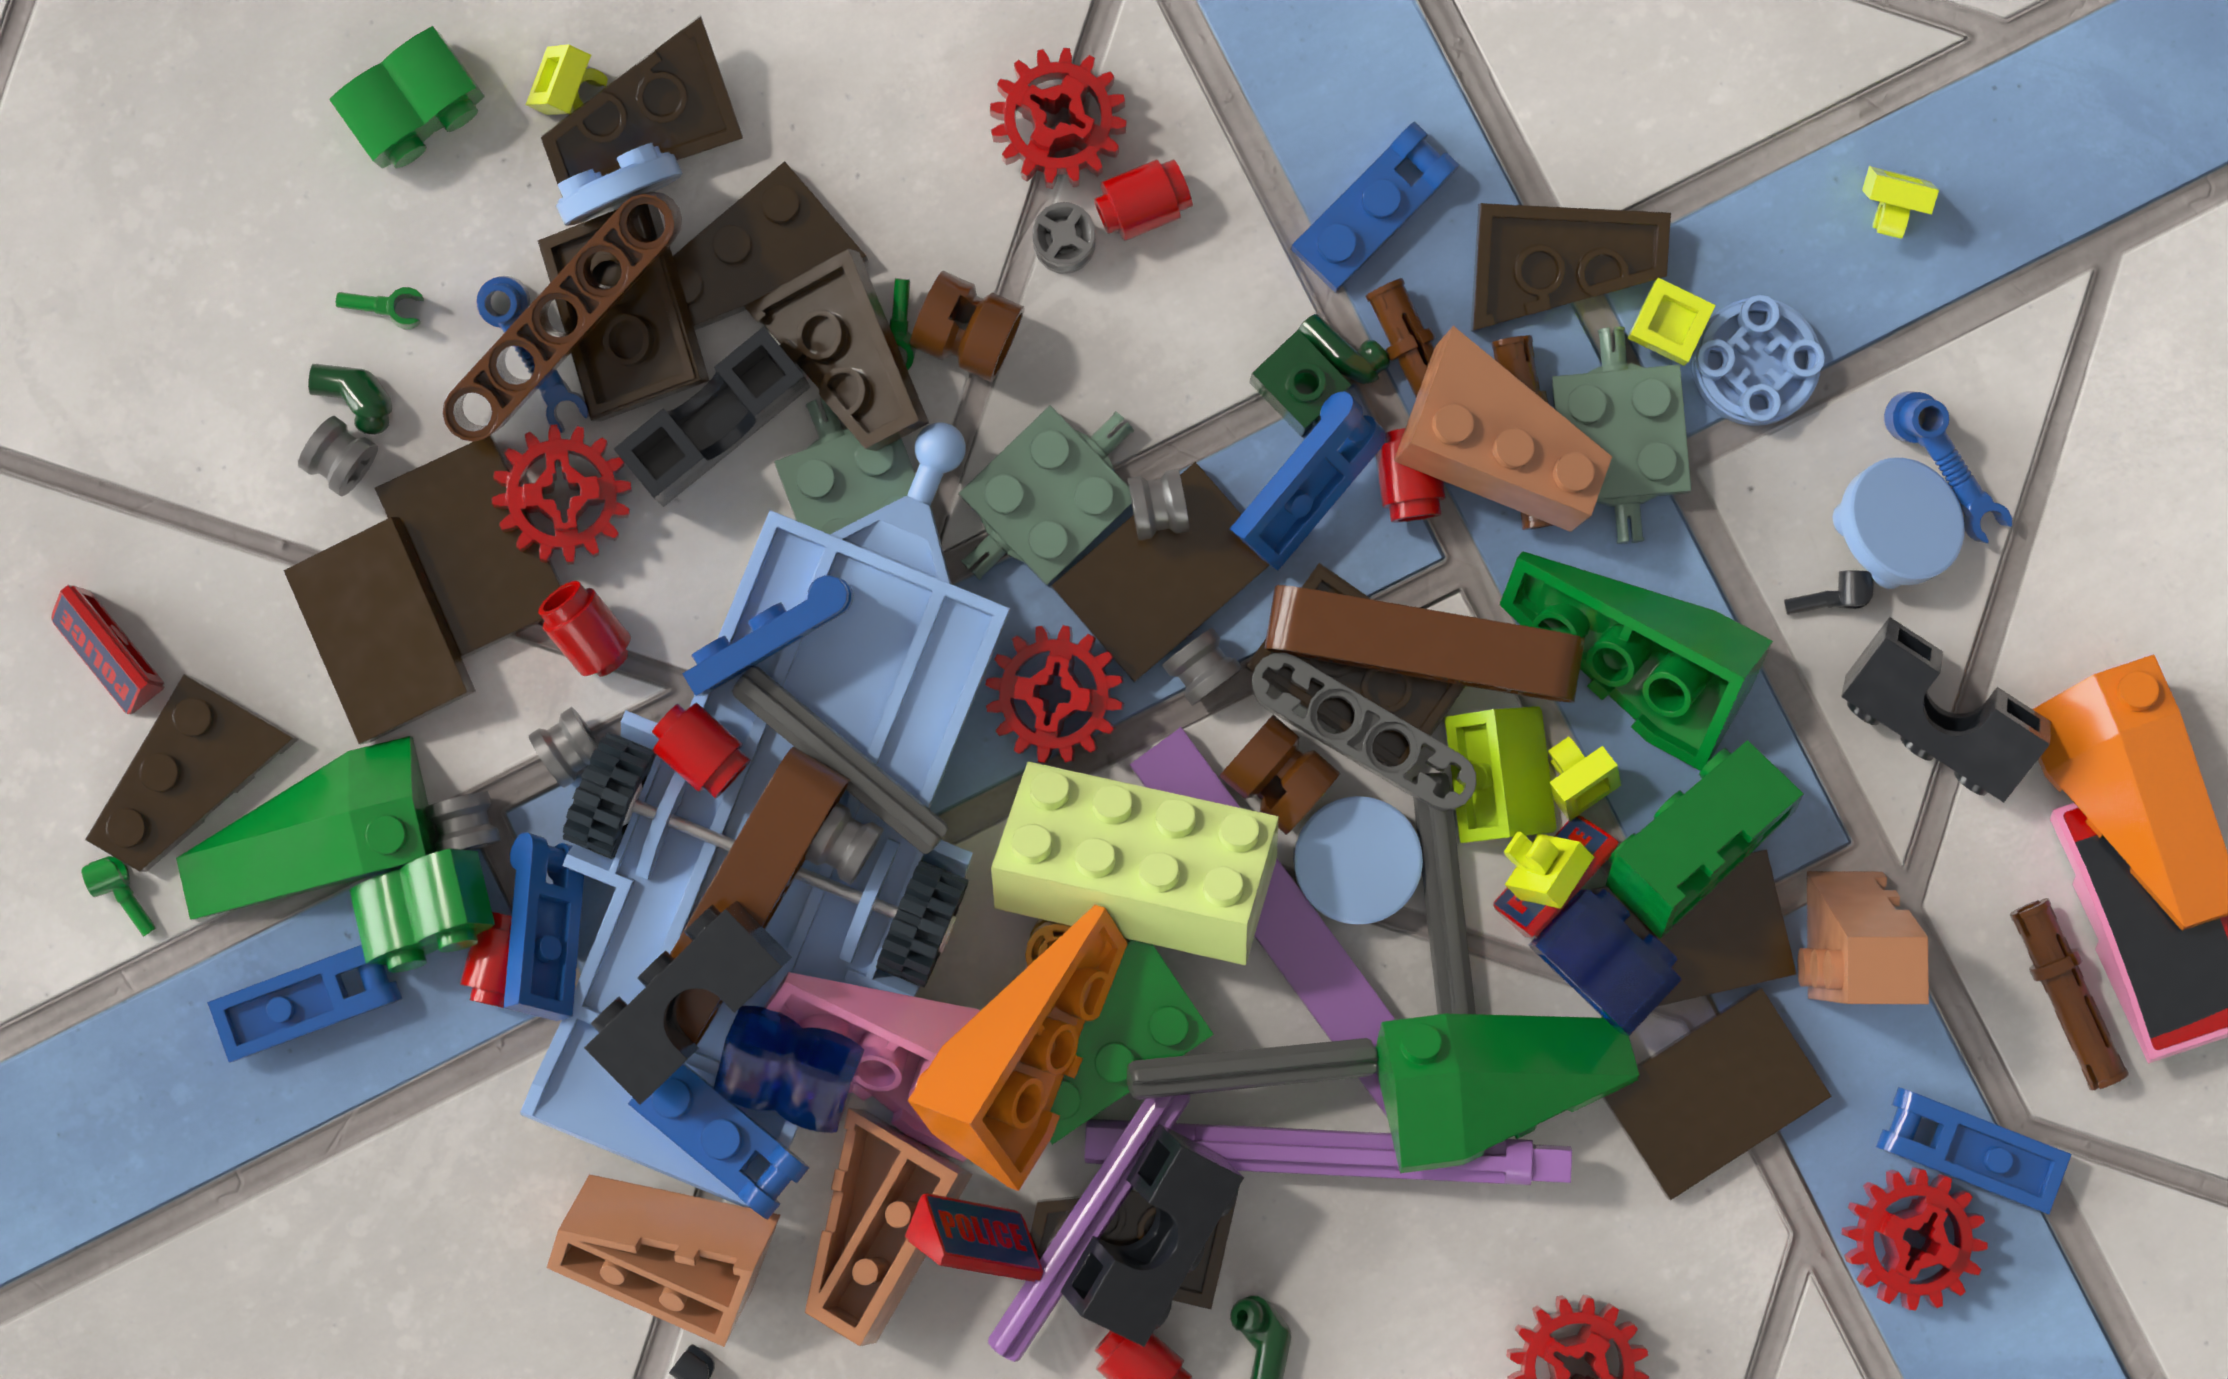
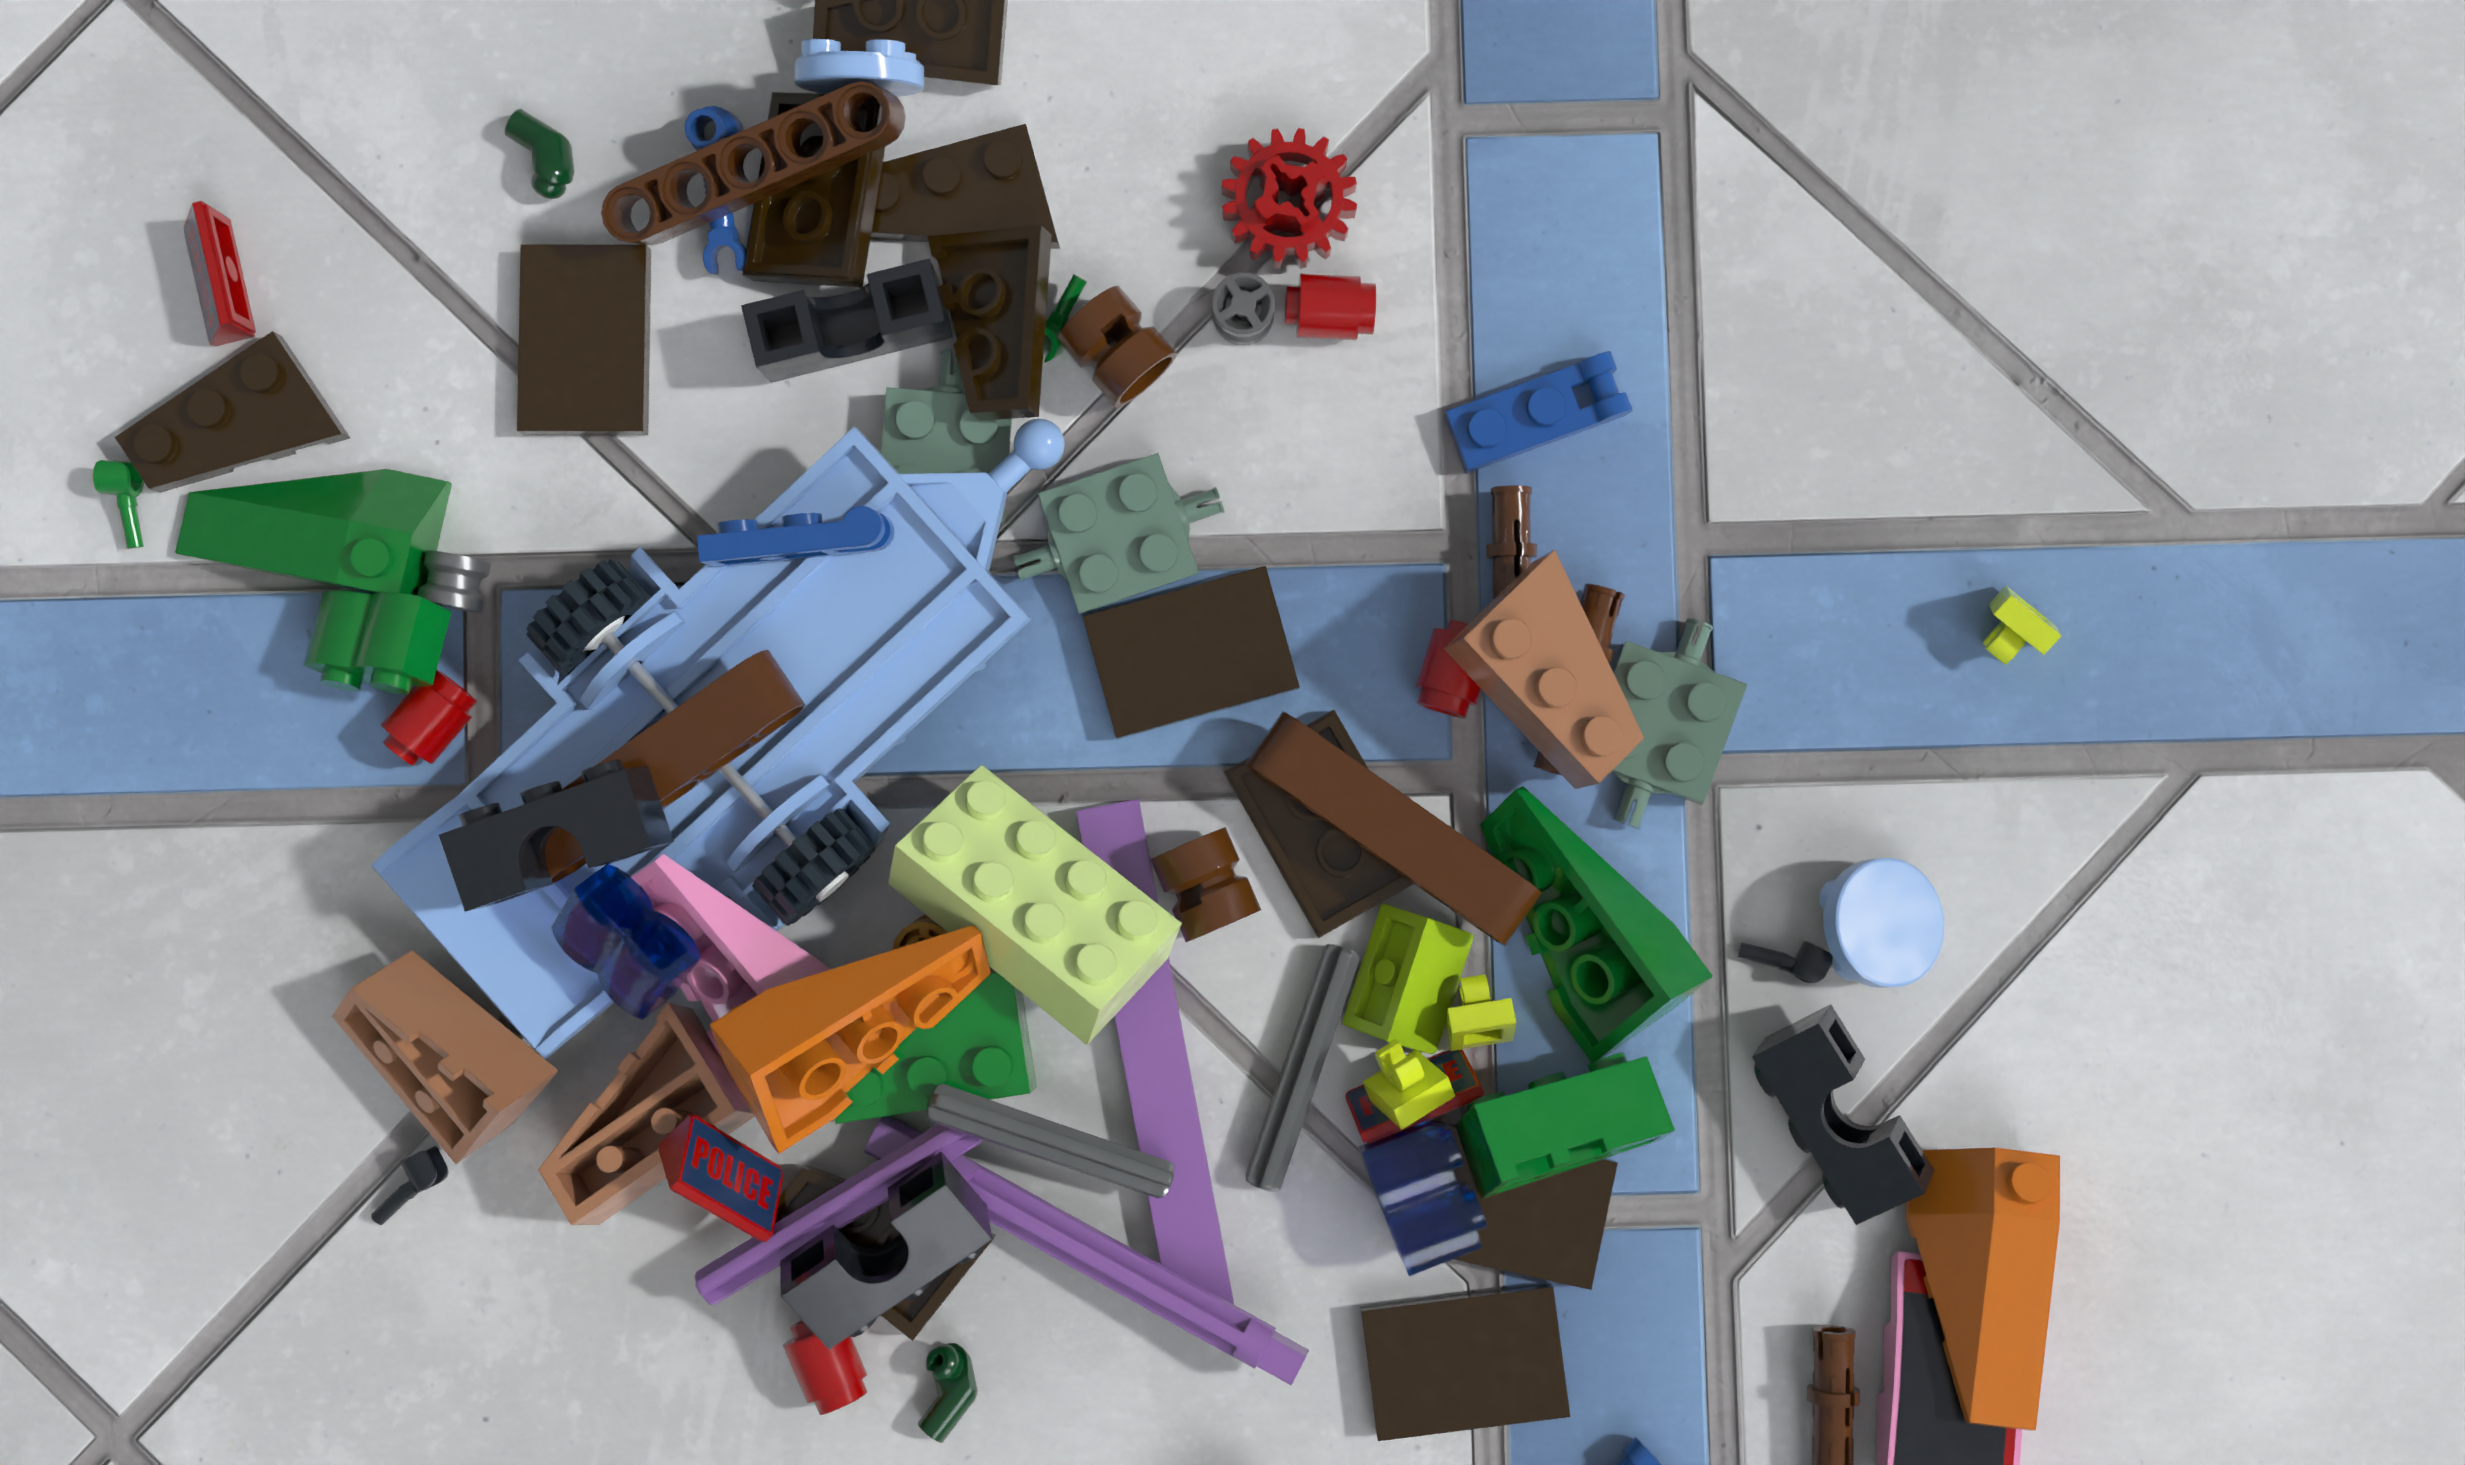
camera: 30 degrees right, 0 degrees up
blue plate [207,945,402,1063] -> none
dark brown tile [283,517,476,744] -> none
flat silver wheel [298,416,378,497] -> none
green hand [335,287,424,329] -> none
red gear [492,424,632,565] -> none
blue plate [504,832,584,1021] -> none
flat silver wheel [528,707,599,788] -> none
red brick [538,581,631,677] -> none
blue plate [628,1063,810,1220] -> none
red brick [652,702,751,799] -> none
dark grey axle [732,666,949,854] -> none
flat silver wheel [805,802,883,885] -> none
red gear [985,625,1125,763] -> none
flat silver wheel [1128,469,1190,540] -> none
flat silver wheel [1162,627,1243,706] -> none
blue plate [1230,391,1386,571] -> none
dark green brick [1249,330,1351,437] -> none
dark grey beam [1252,653,1476,811] -> none
light blue tile [1293,796,1423,925] -> none
dark green arm [1298,314,1390,384] -> none
green wedge [1376,1013,1640,1174] -> none
dark brown wing [1471,203,1671,331] -> none
neon yellow tile [1627,278,1716,366] -> none
light blue tile [1692,295,1825,426] -> none
nougat wedge [1797,871,1929,1004] -> none
blue brick [1884,391,2012,543] -> none

